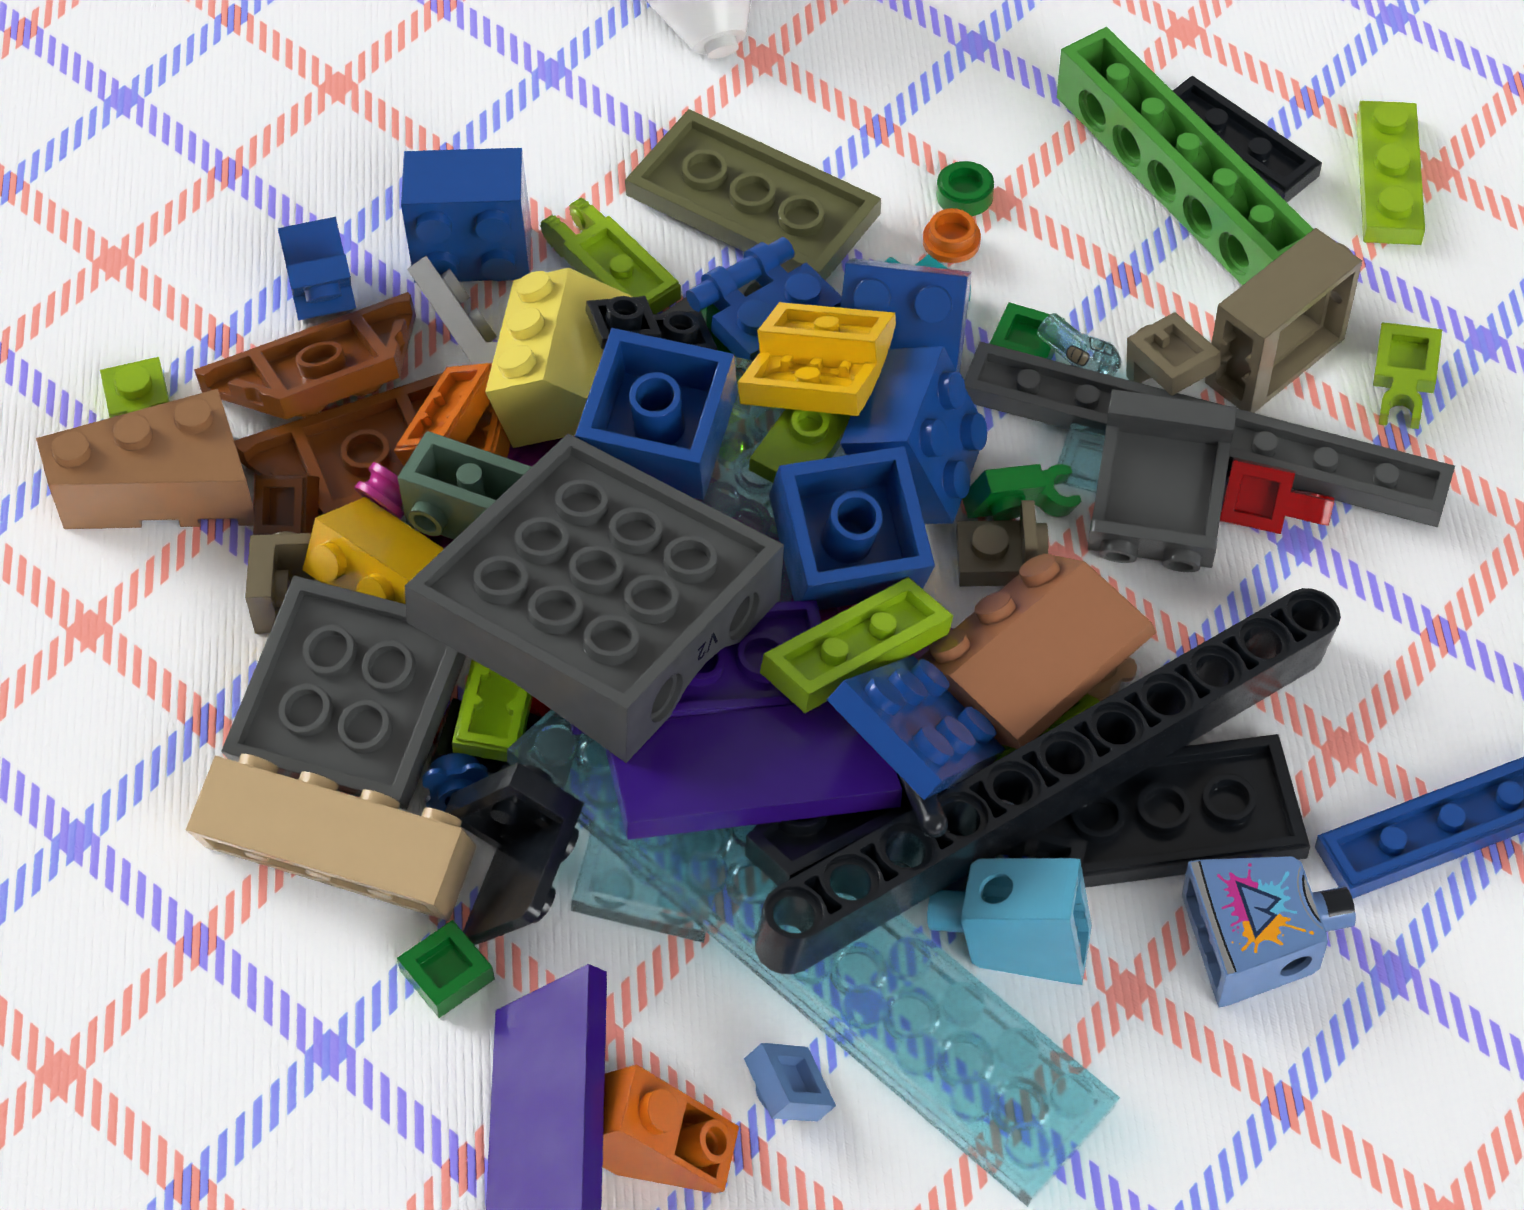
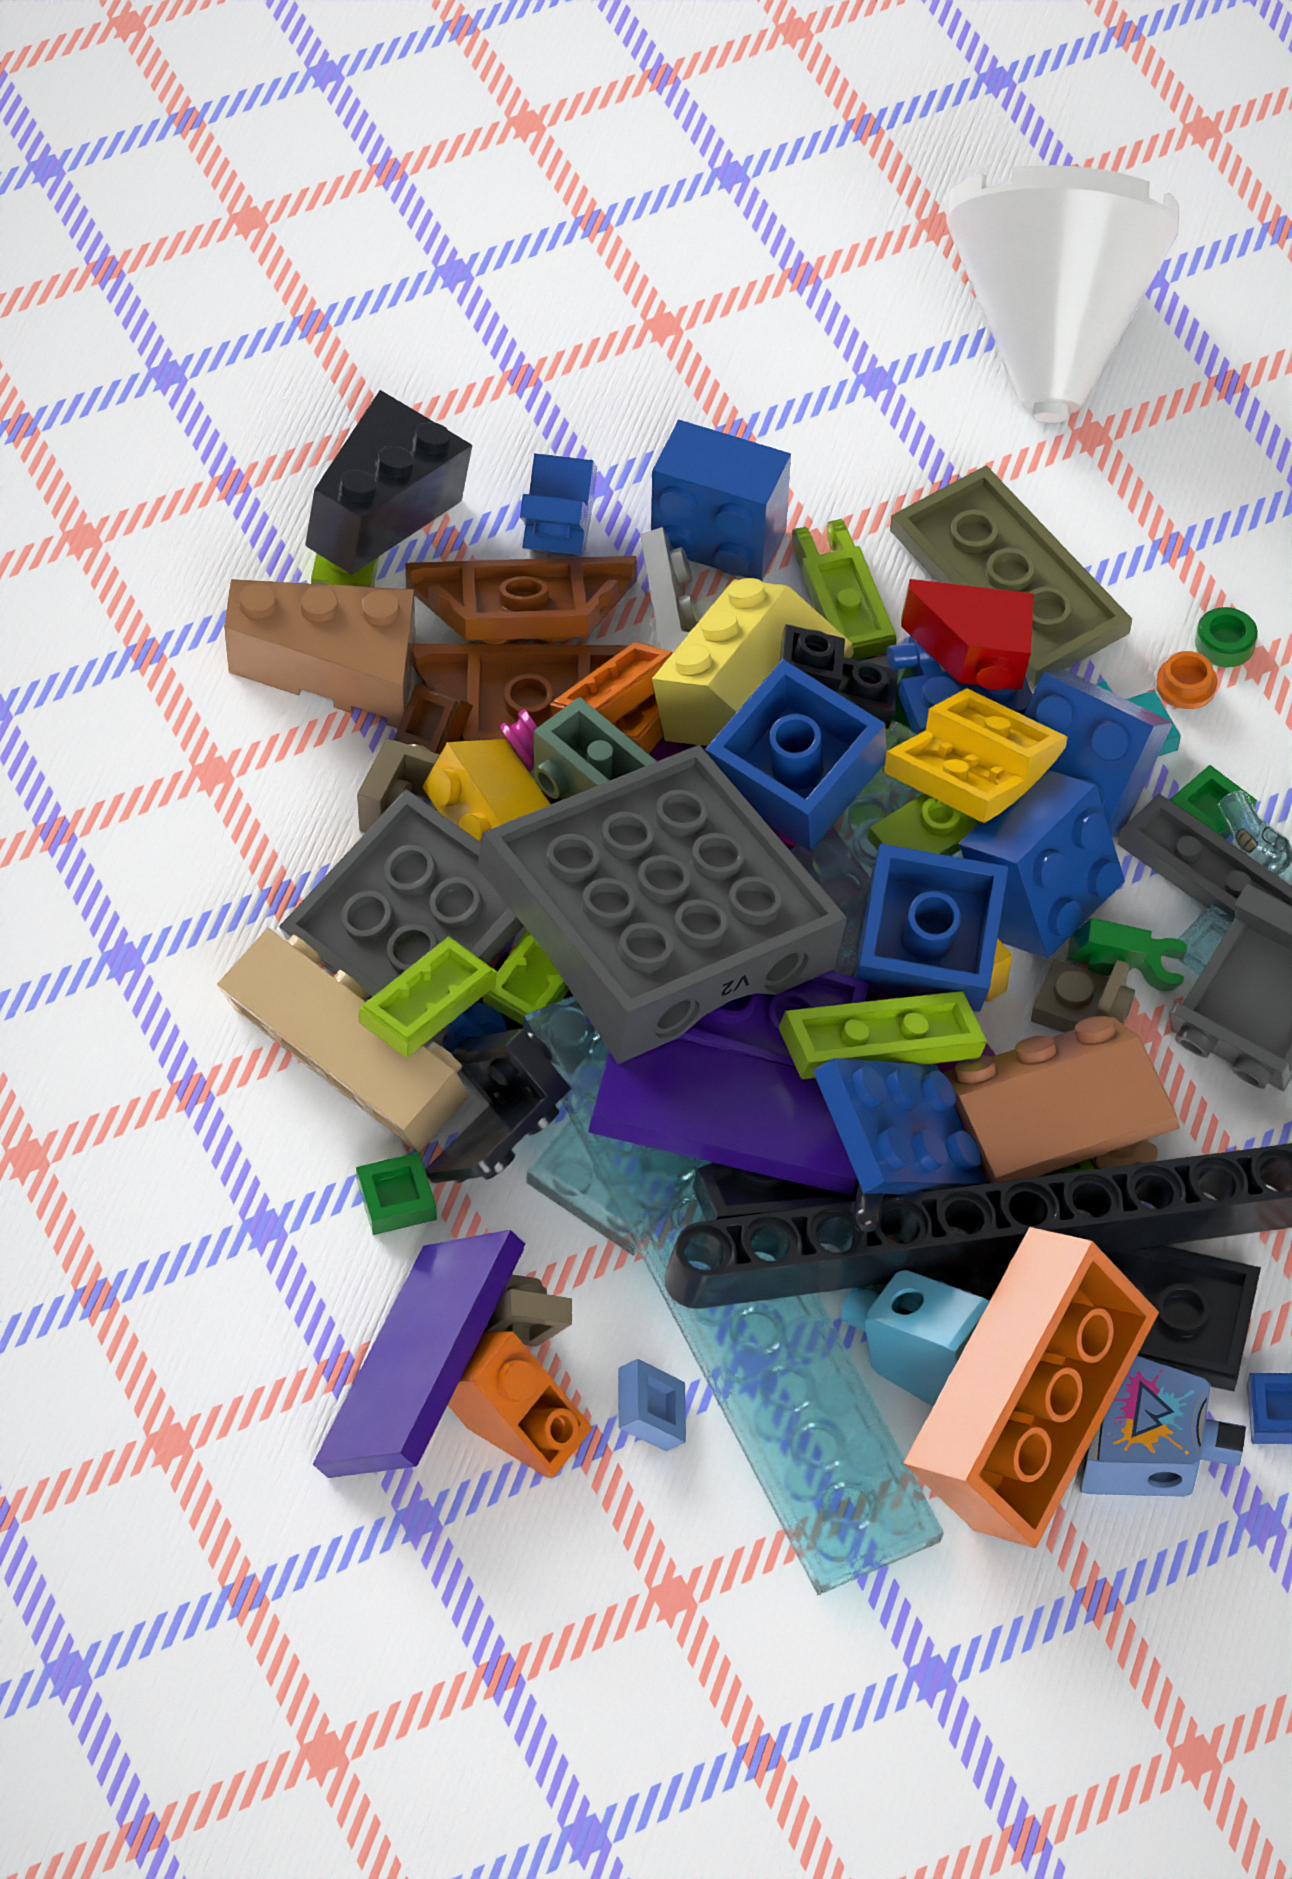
camera: 20 degrees right, 0 degrees up
none -> black wedge [305,390,473,575]
none -> lime plate [358,936,497,1058]
none -> dark tan bracket [484,1274,572,1347]
none -> red slope [901,579,1034,690]
none -> orange brick [903,1227,1159,1549]

